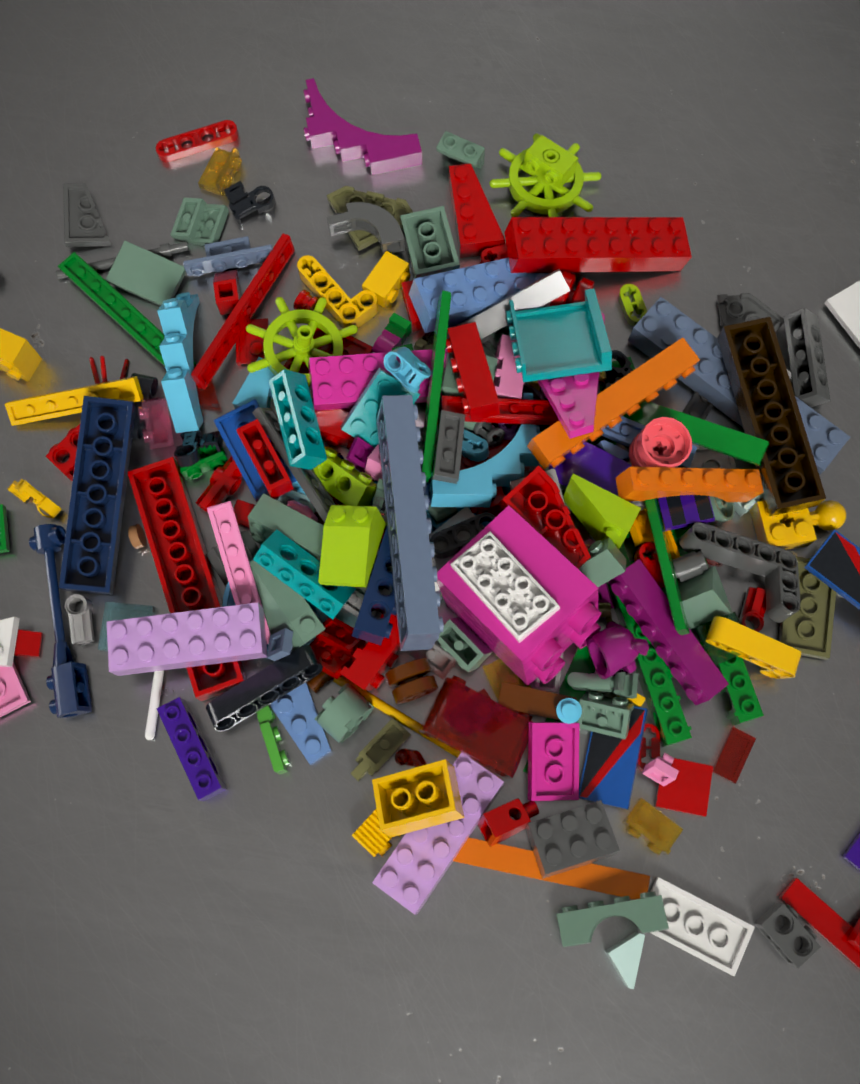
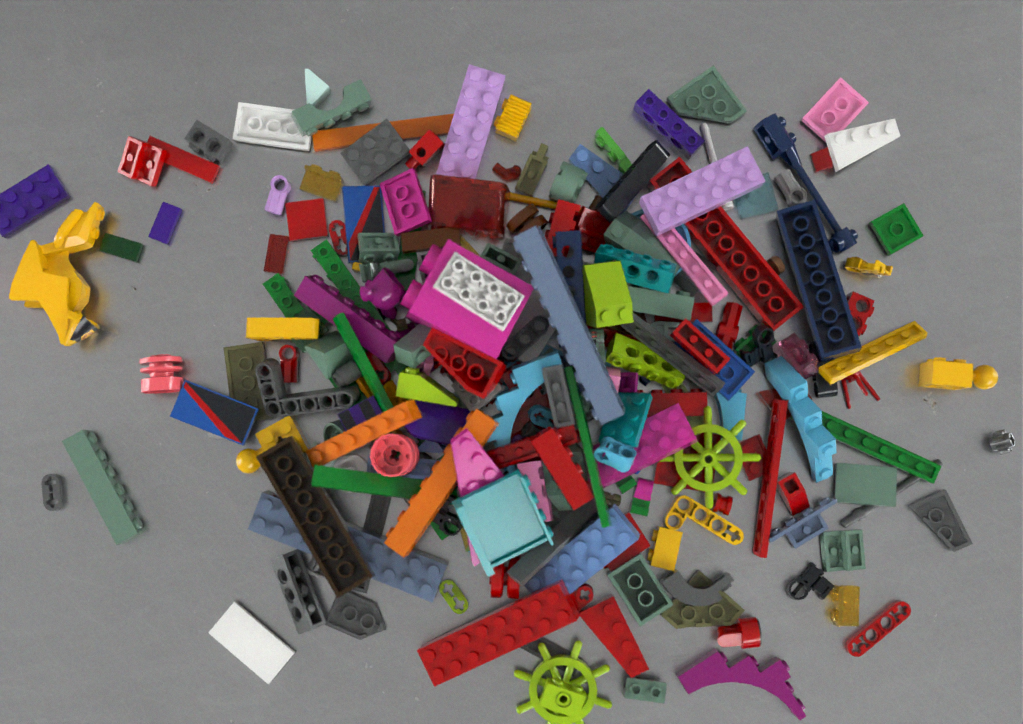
camera: 160 degrees right, 10 degrees up
sand blue plate [267,628,293,661] -> none
teal brick [269,369,327,470] -> none
bright pink arm [286,500,318,522] -> none
yellow brick [372,759,465,838] -> none
medium azure plate [556,698,582,724] -> none
bright pink tile [642,752,679,786] -> none
none -> lavender piece [264,175,291,215]
none -> sand green plate [666,65,747,124]
none -> red piece [717,617,762,649]

